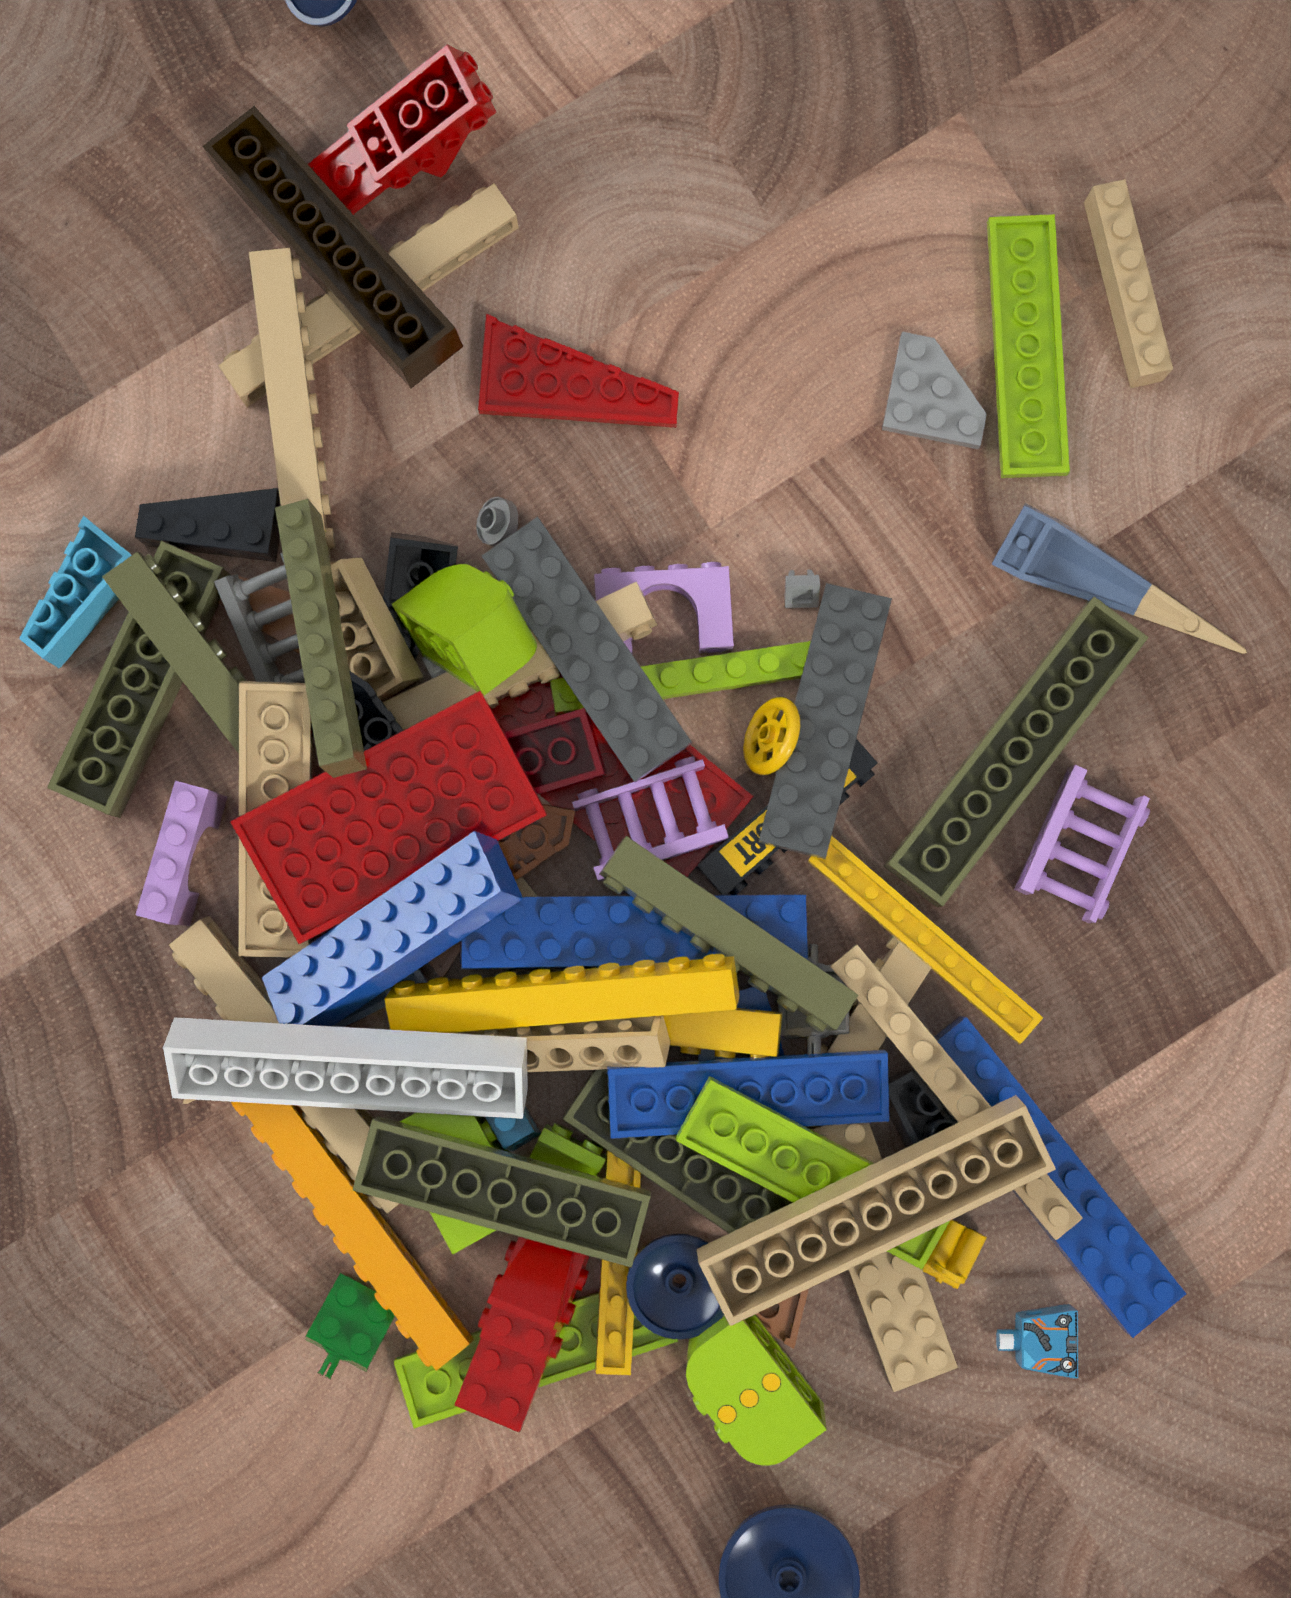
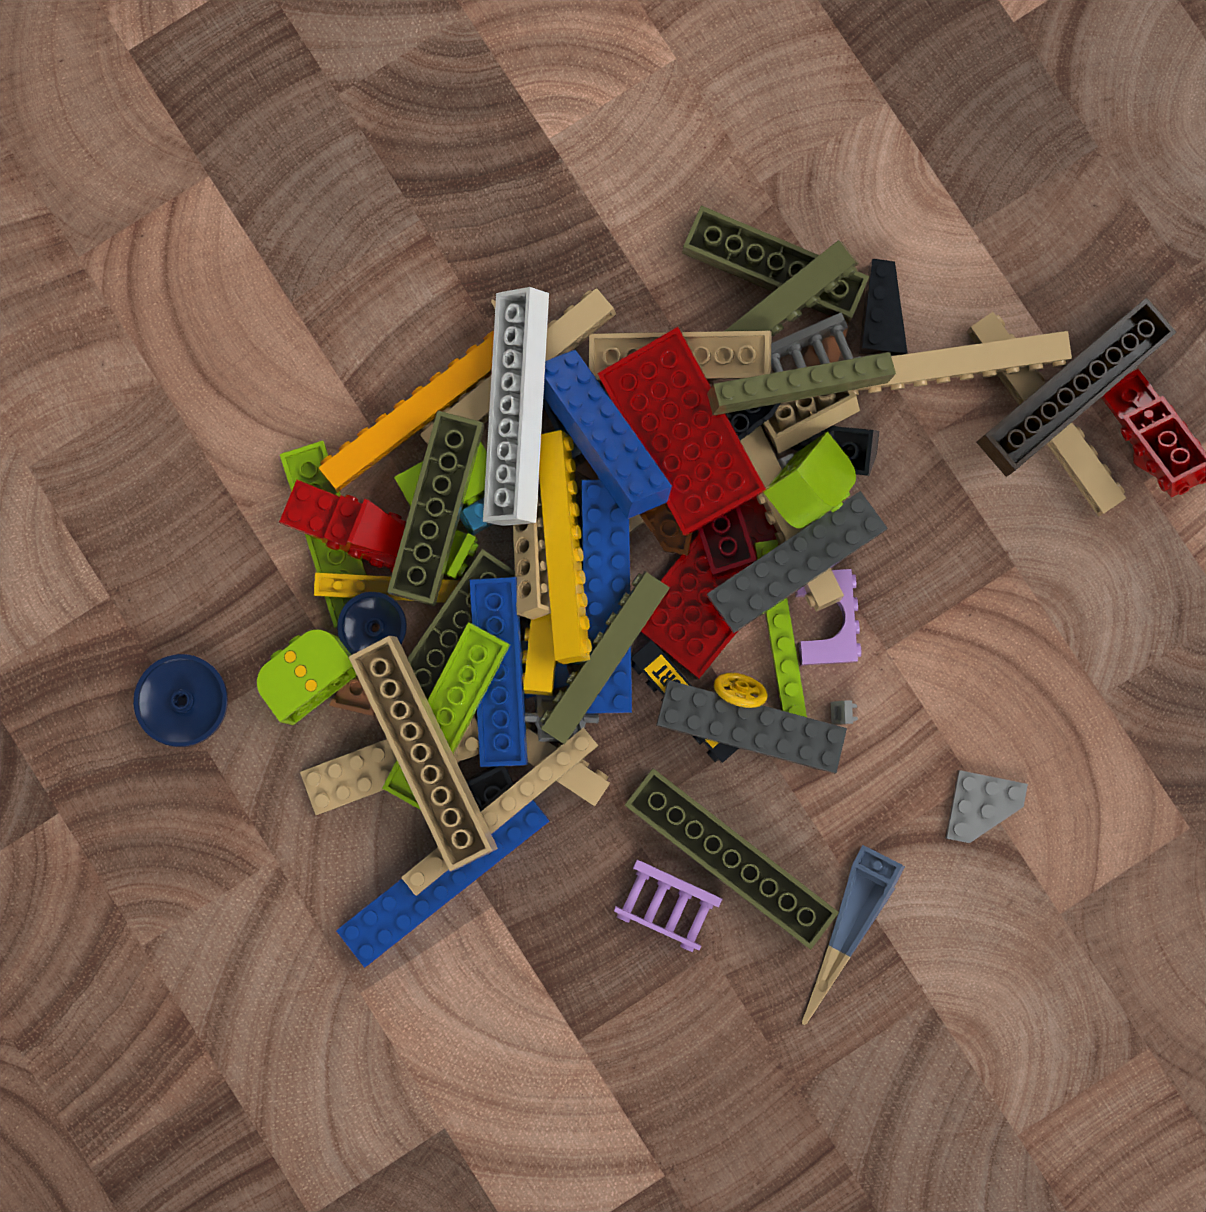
camera: 85 degrees right, 0 degrees up
medium azure wedge [19,516,132,669] -> none
lavender arch [136,781,227,926] -> none
green plate [305,1273,395,1380] -> none
light grey plate [476,497,518,547] -> none
red wing [478,314,679,428] -> none
lavender fence [572,757,729,882] -> none
yellow plate [808,836,1043,1045] -> none
yellow piece [922,1219,987,1289] -> none
lime plate [987,214,1070,478] -> none
dark azure torso [996,1304,1078,1378] -> none
tan brick [1084,179,1173,388] -> none

